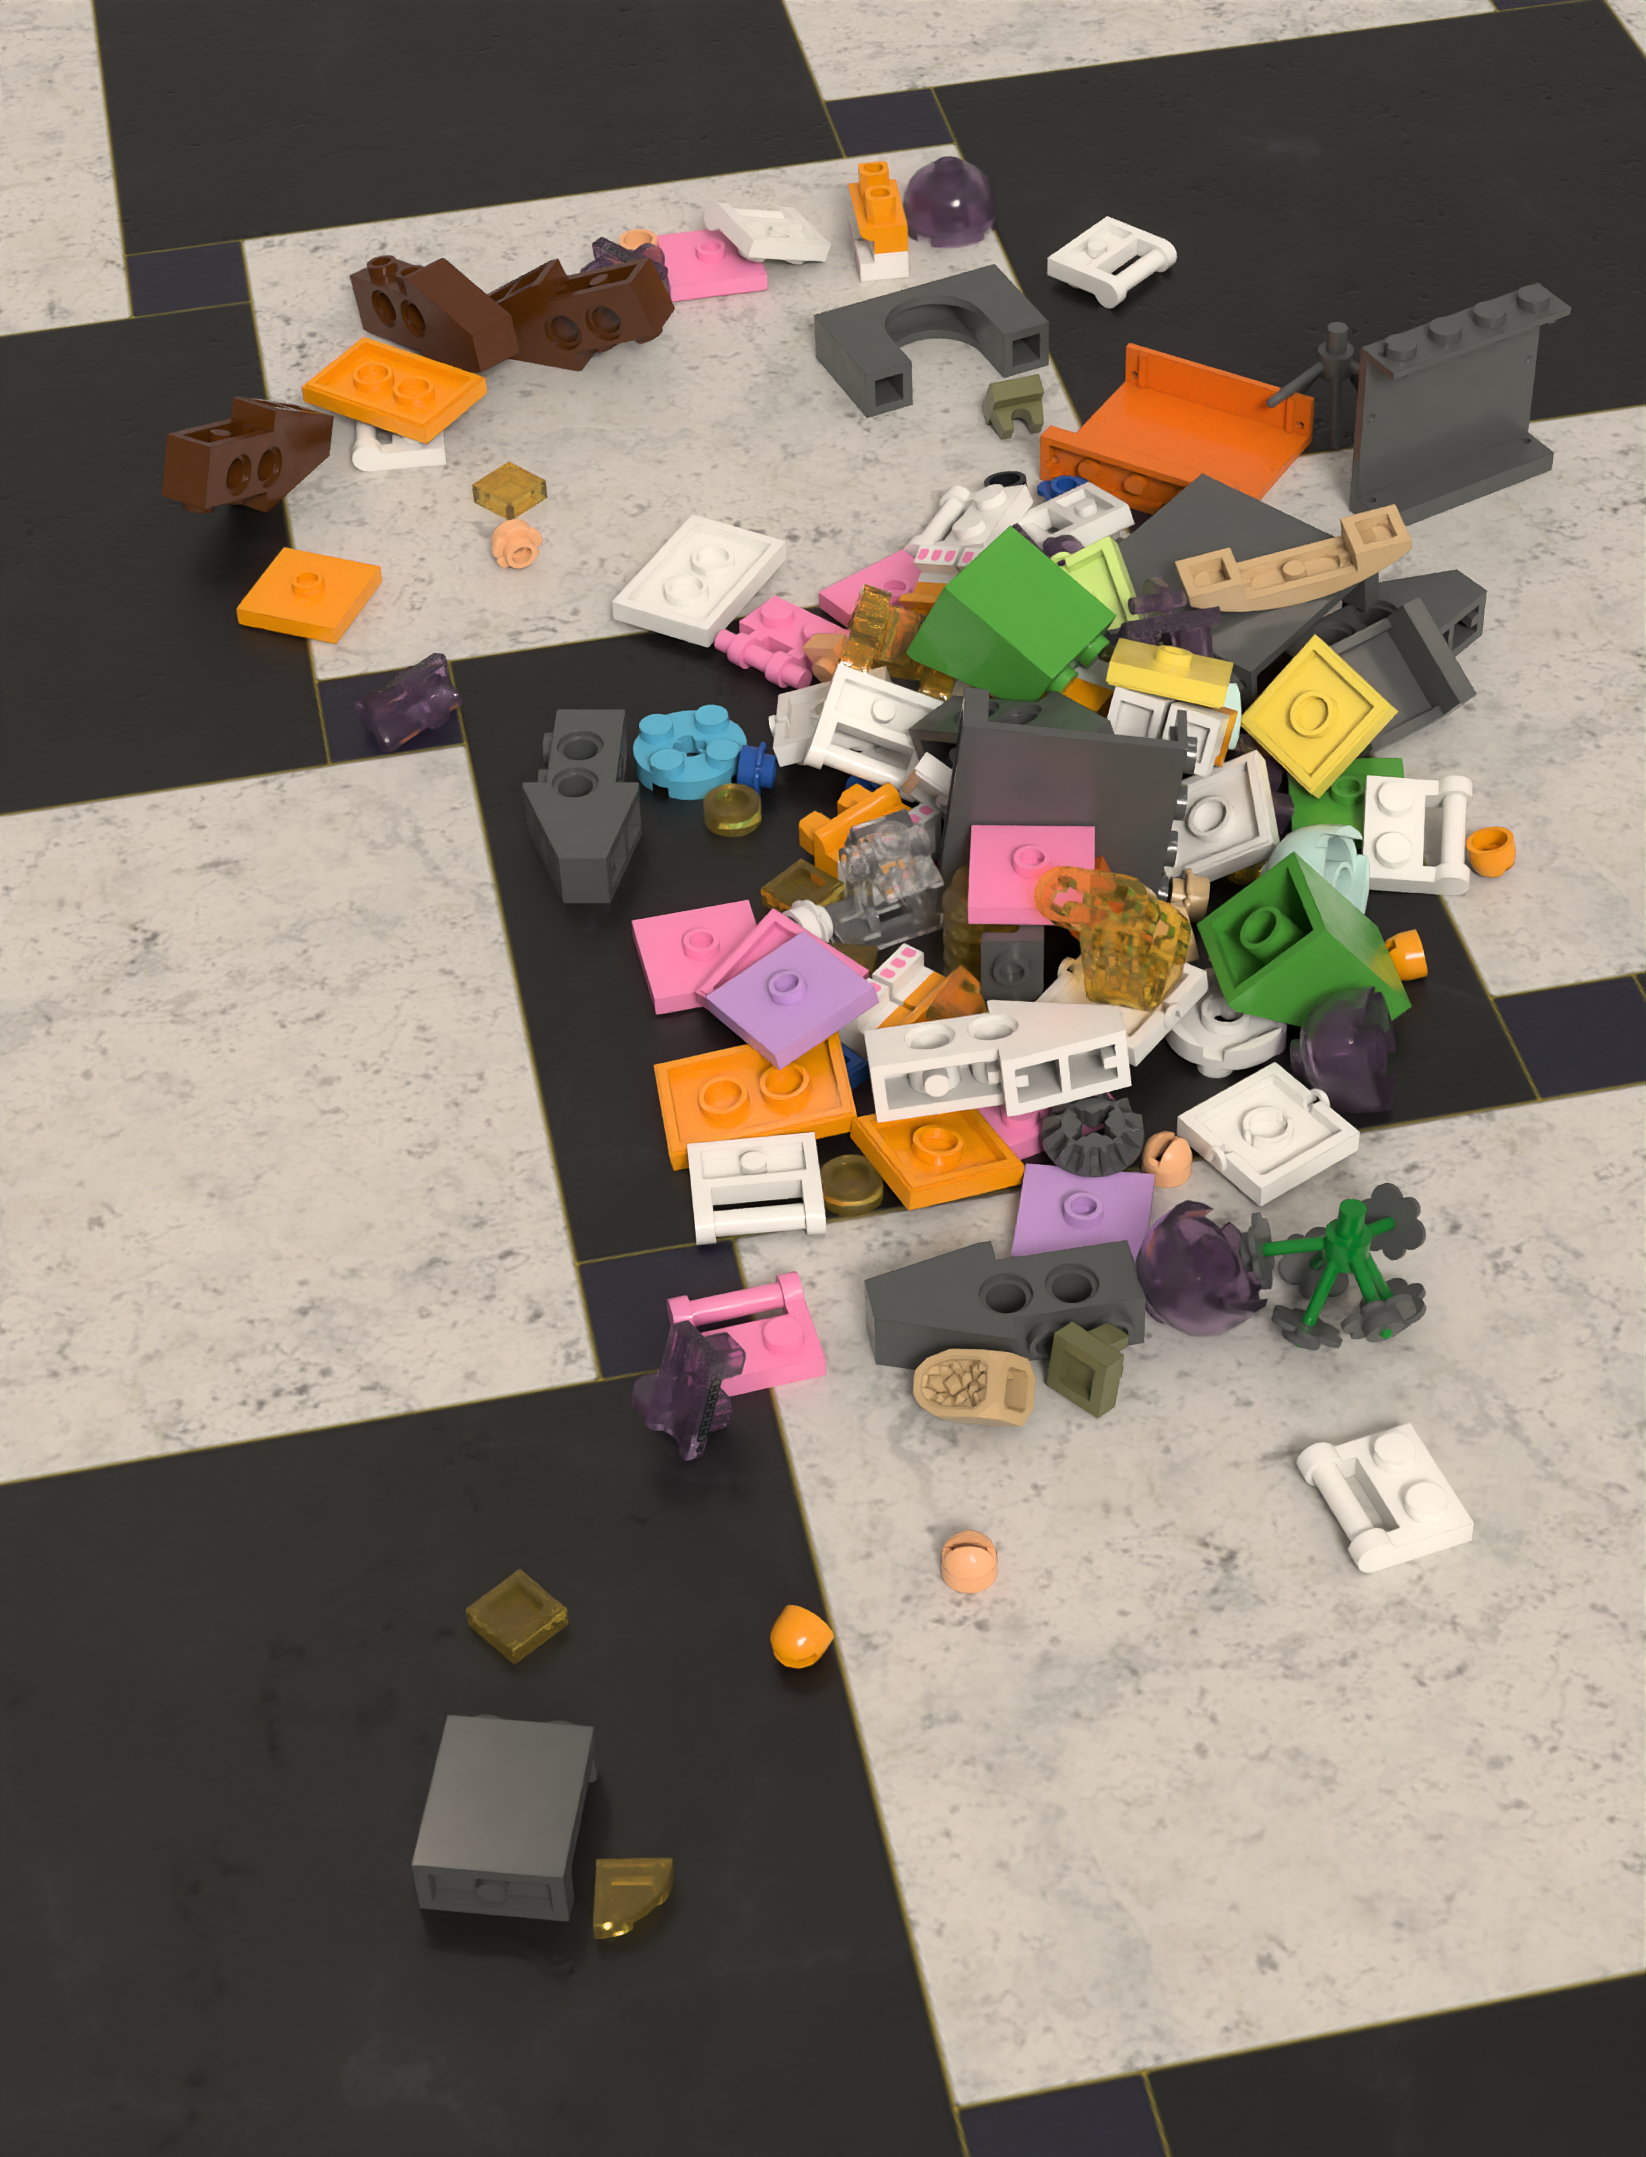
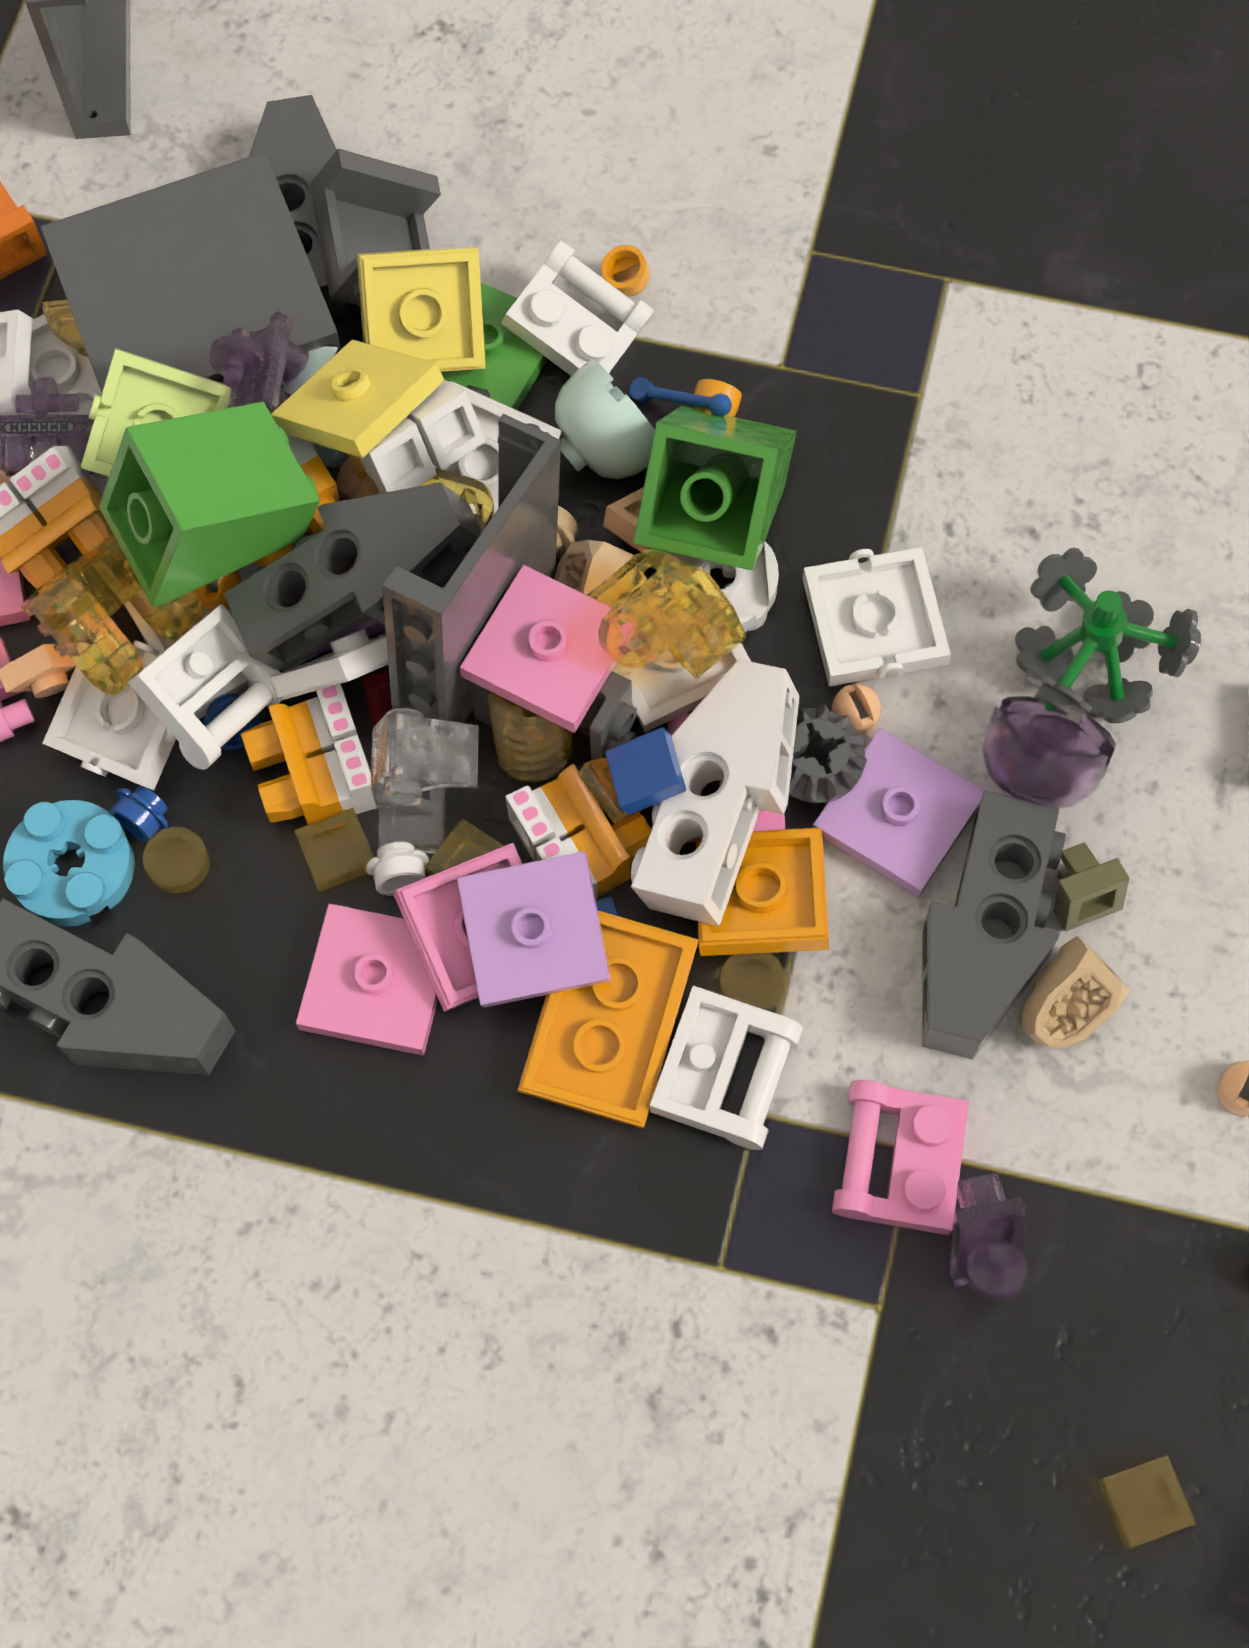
camera: 65 degrees left, 25 degrees up
tan slope [1175,504,1412,612] -> none
cylinder [1290,986,1397,1114] -> none
none -> blue tile [605,727,687,815]
none -> blue hinge [629,377,732,417]

